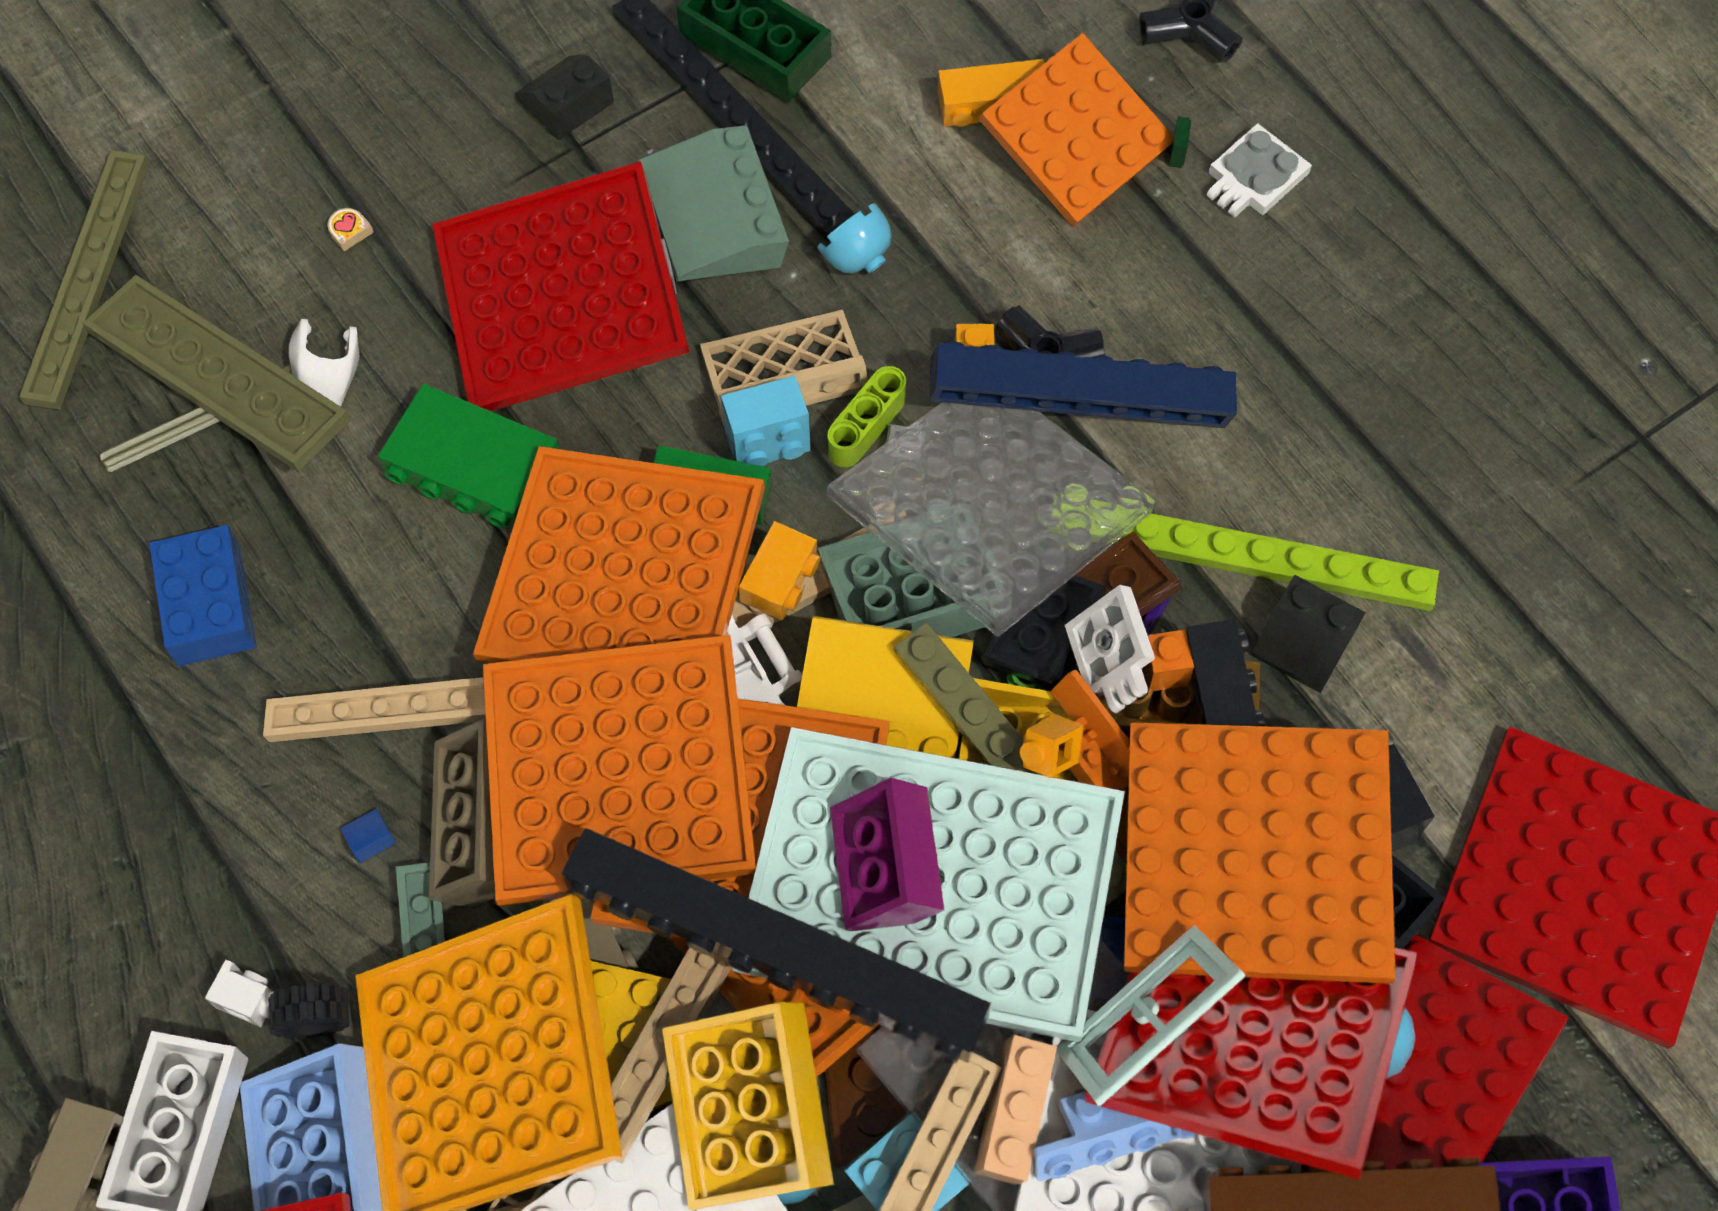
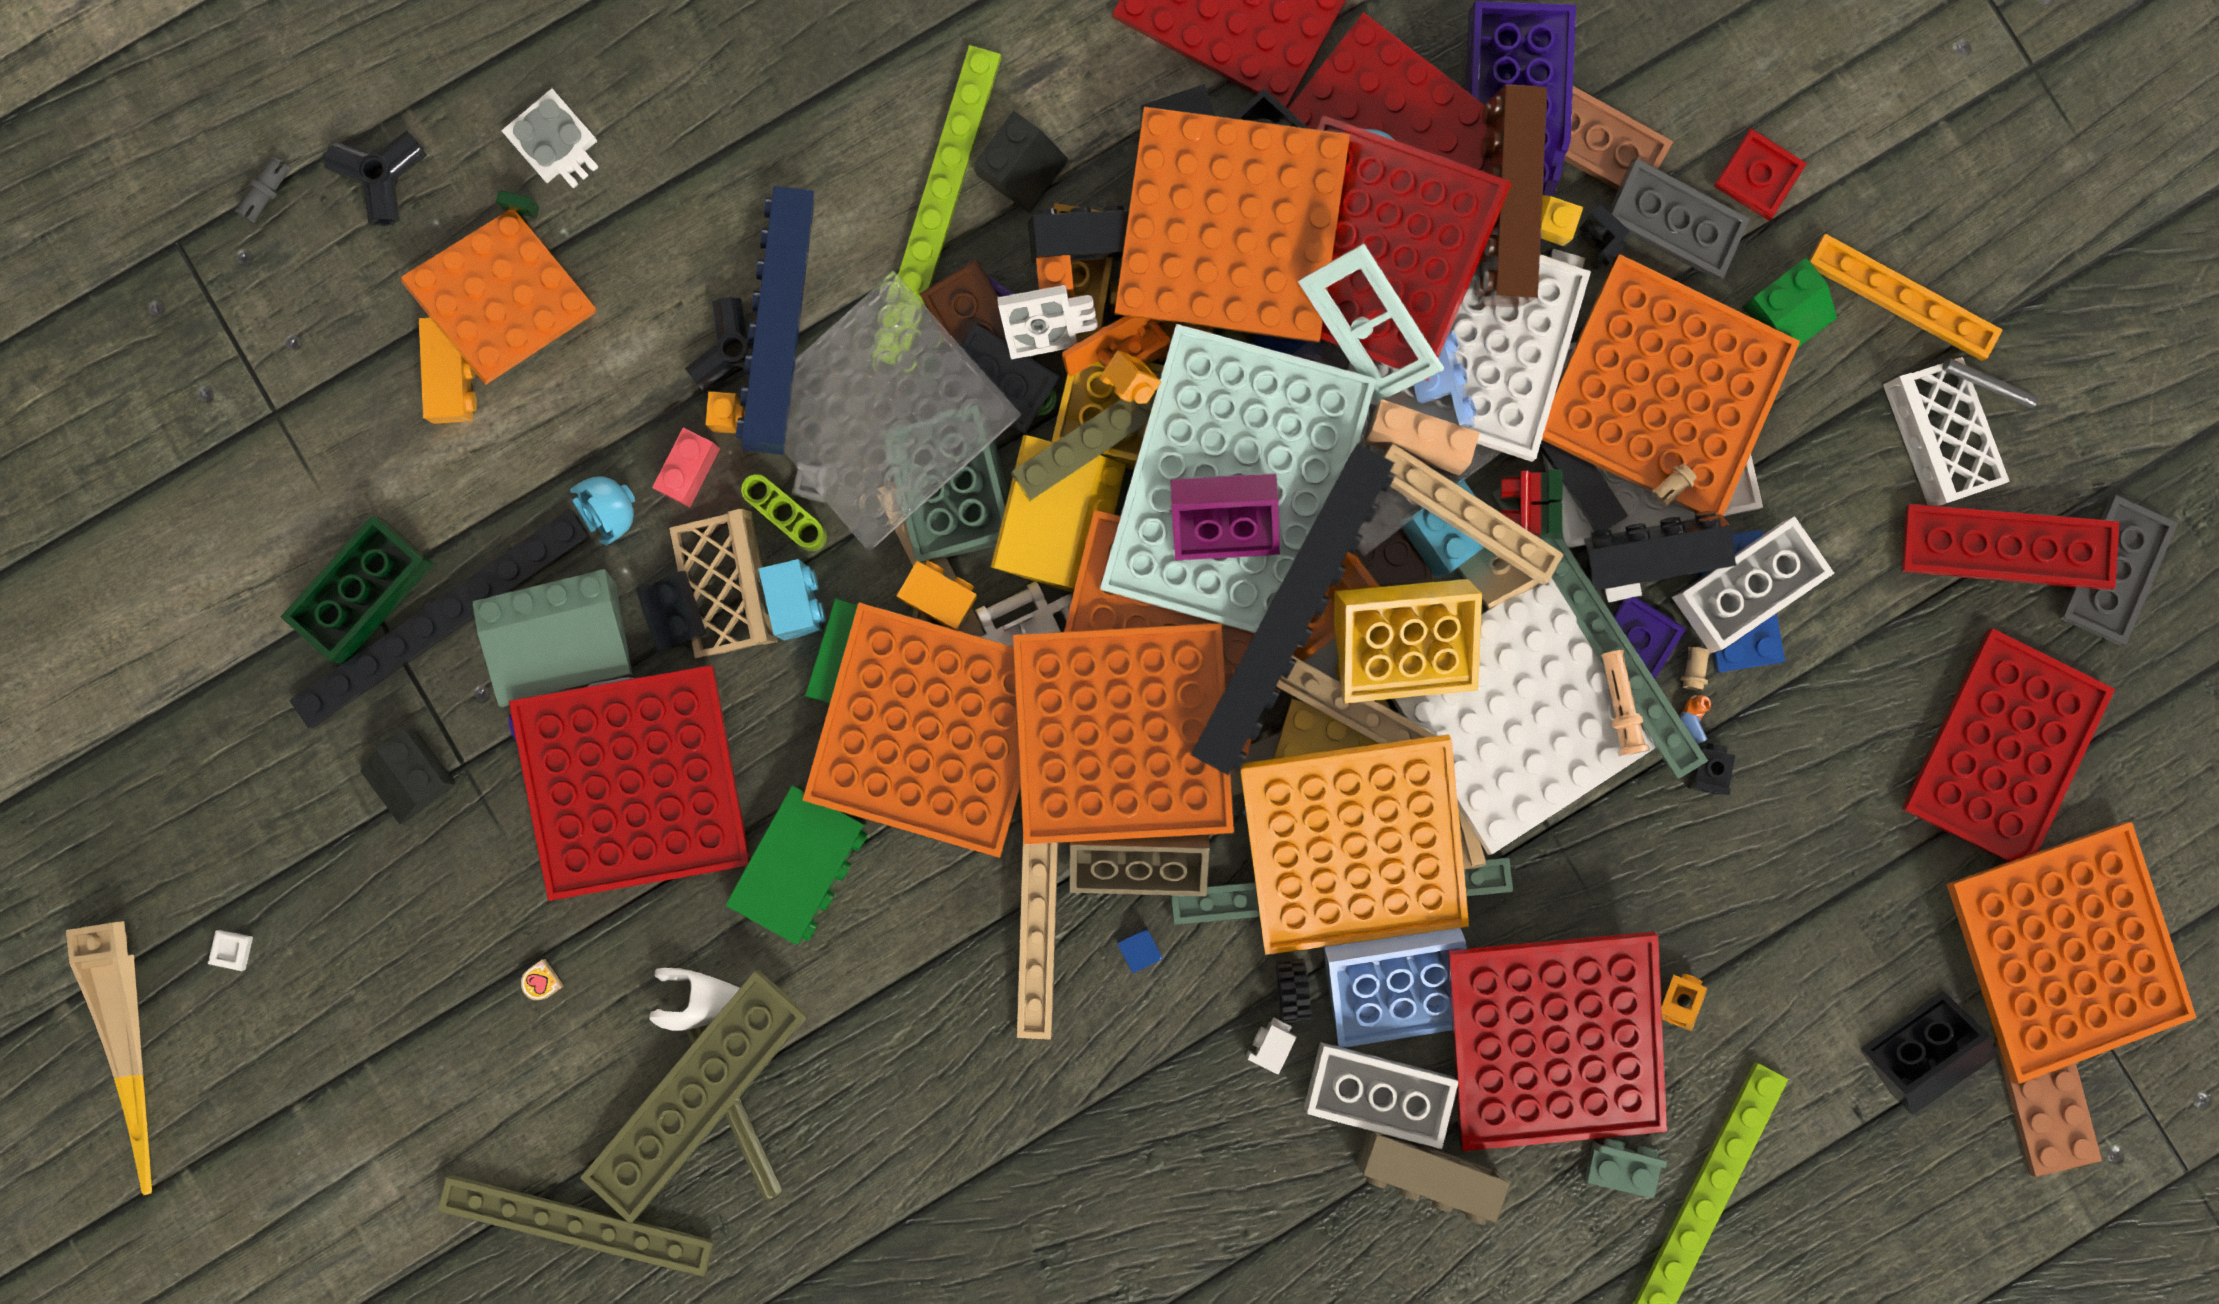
camera: 85 degrees left, 20 degrees up
blue brick [149,525,257,666] -> none
none -> black bracket [636,571,707,651]
none -> coral brick [652,428,720,508]

